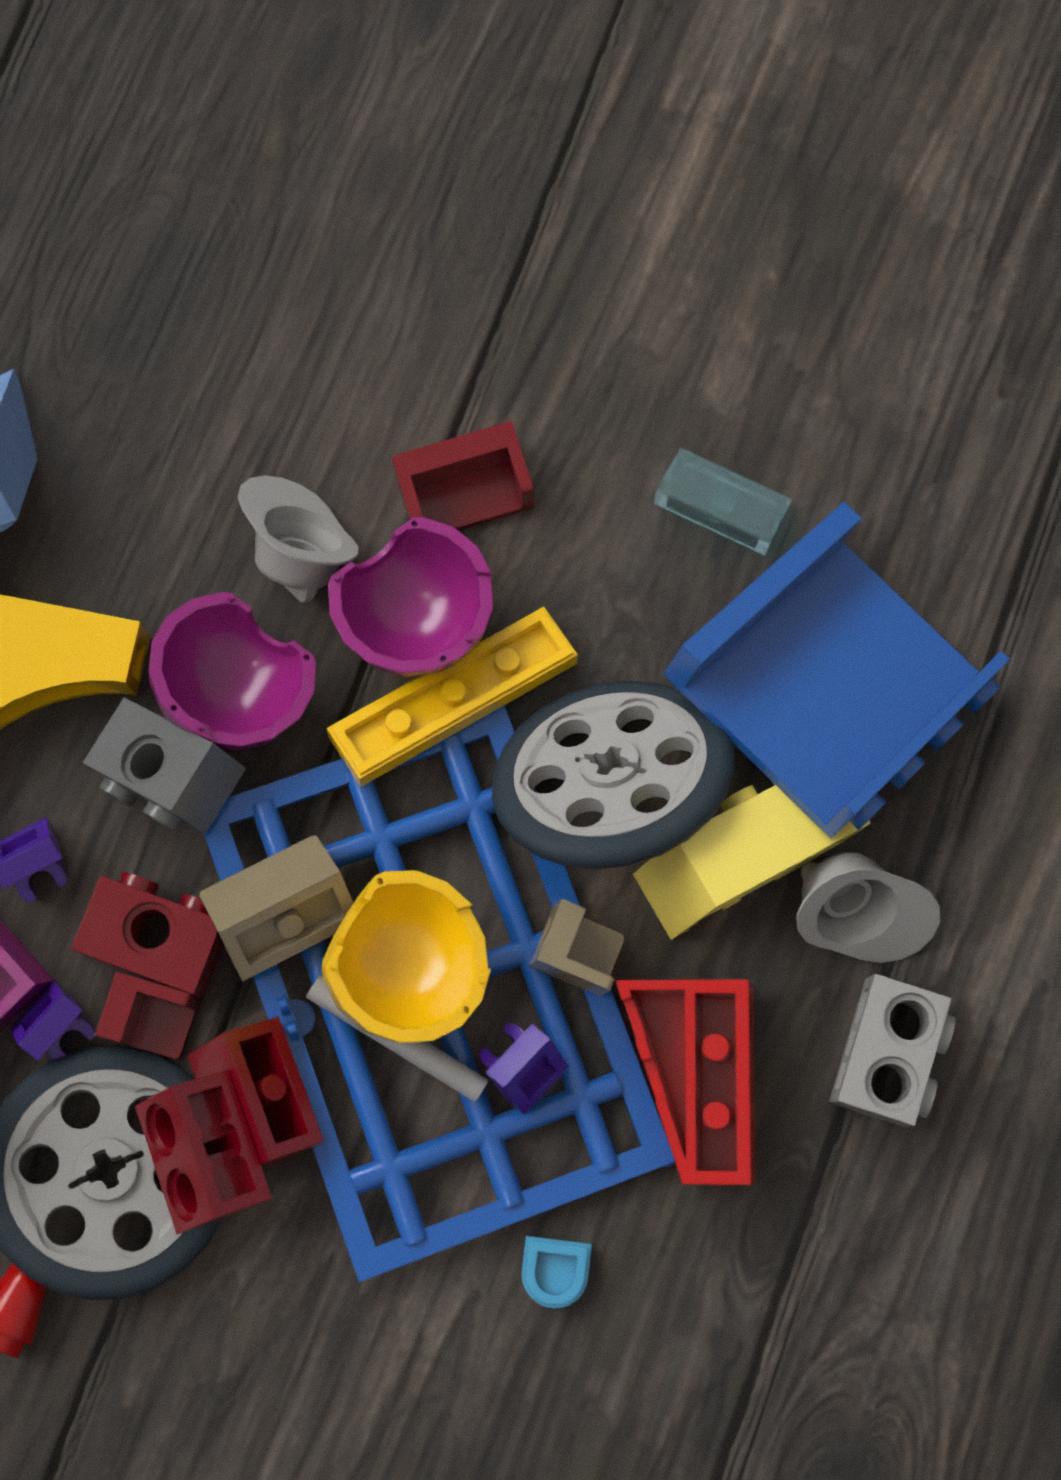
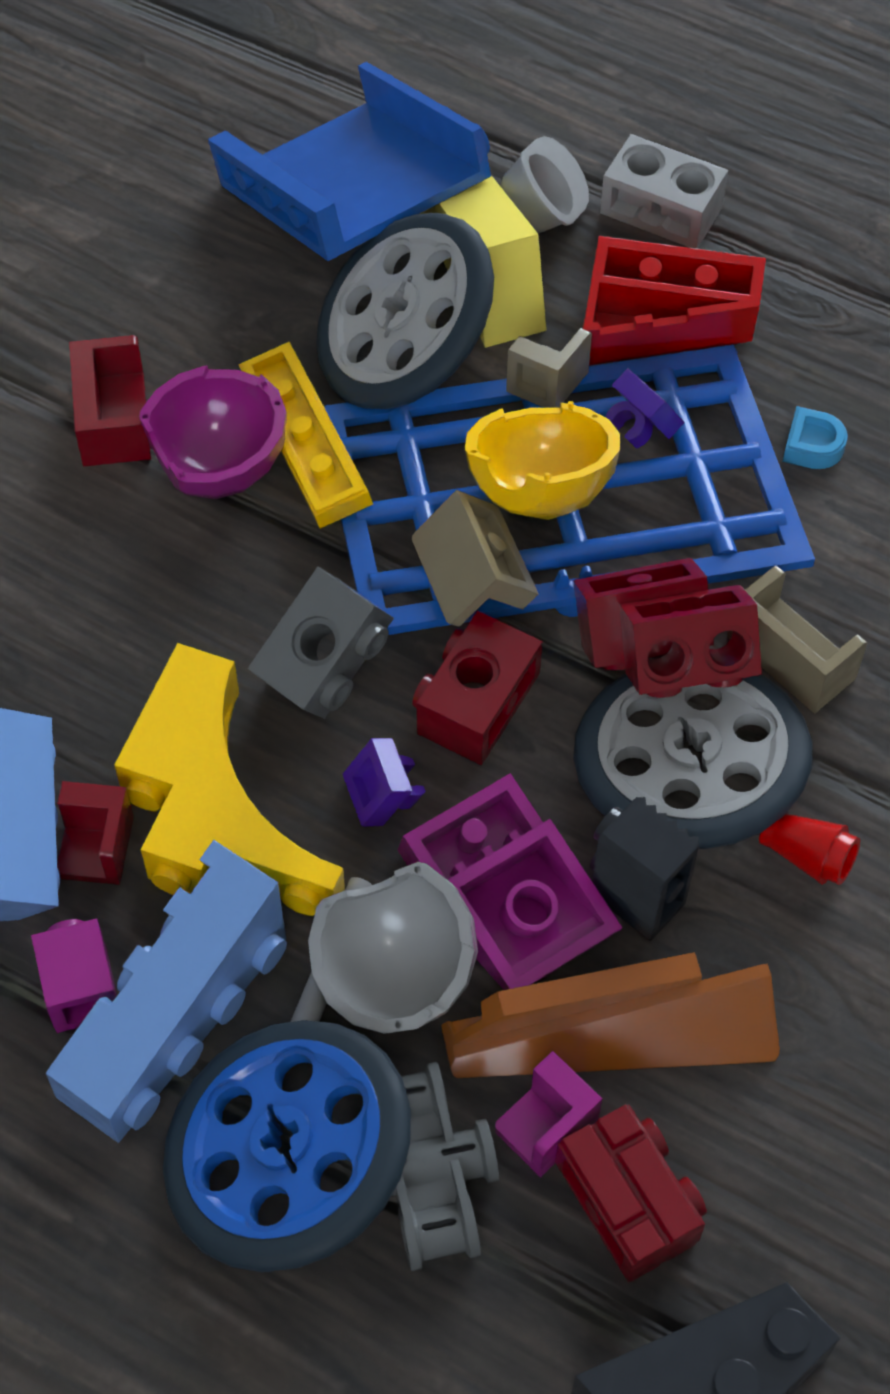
camera: 80 degrees left, 20 degrees down
dark purple tile [10,980,96,1061] -> none
dark red panel [95,971,201,1059] -> none
magenta cylinder [149,592,316,751] -> none
light grey piece [238,475,358,602] -> none
light grey bar [306,975,489,1102] -> none
clear light blue slope [654,448,792,555] -> none
none -> dark tan panel [727,565,868,714]

